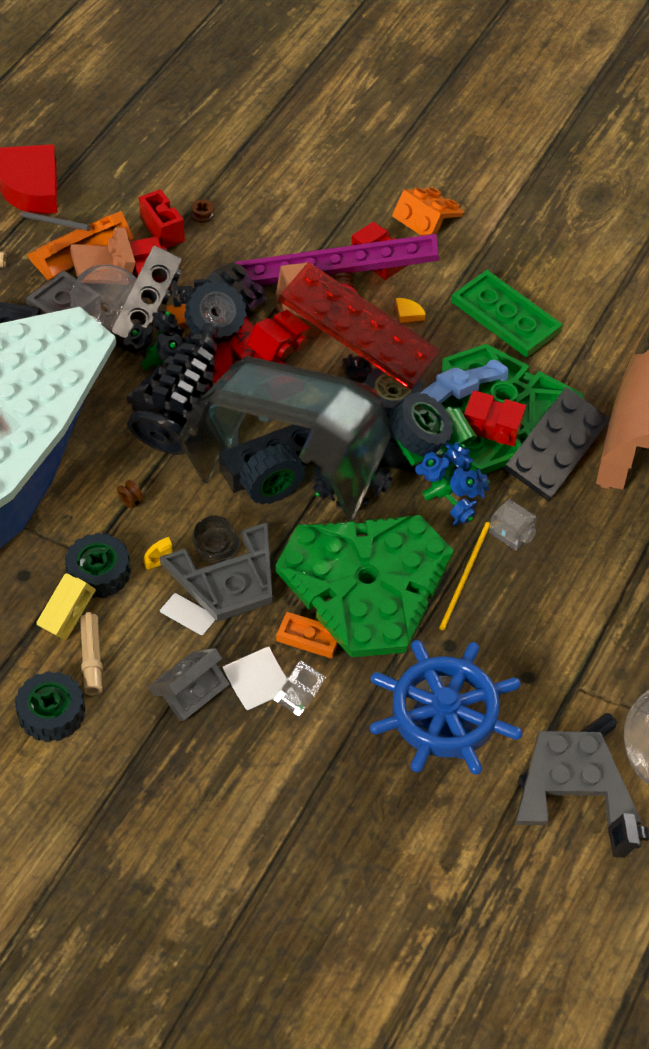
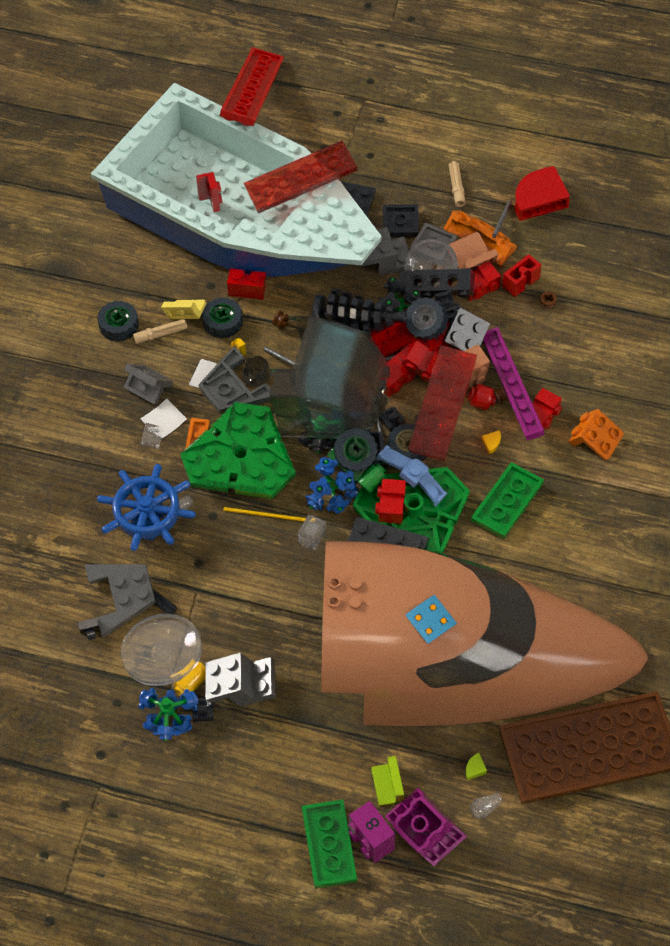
camera: 80 degrees right, 5 degrees up
none -> red brick [227,269,267,300]
none -> dark grey axle [264,346,301,368]

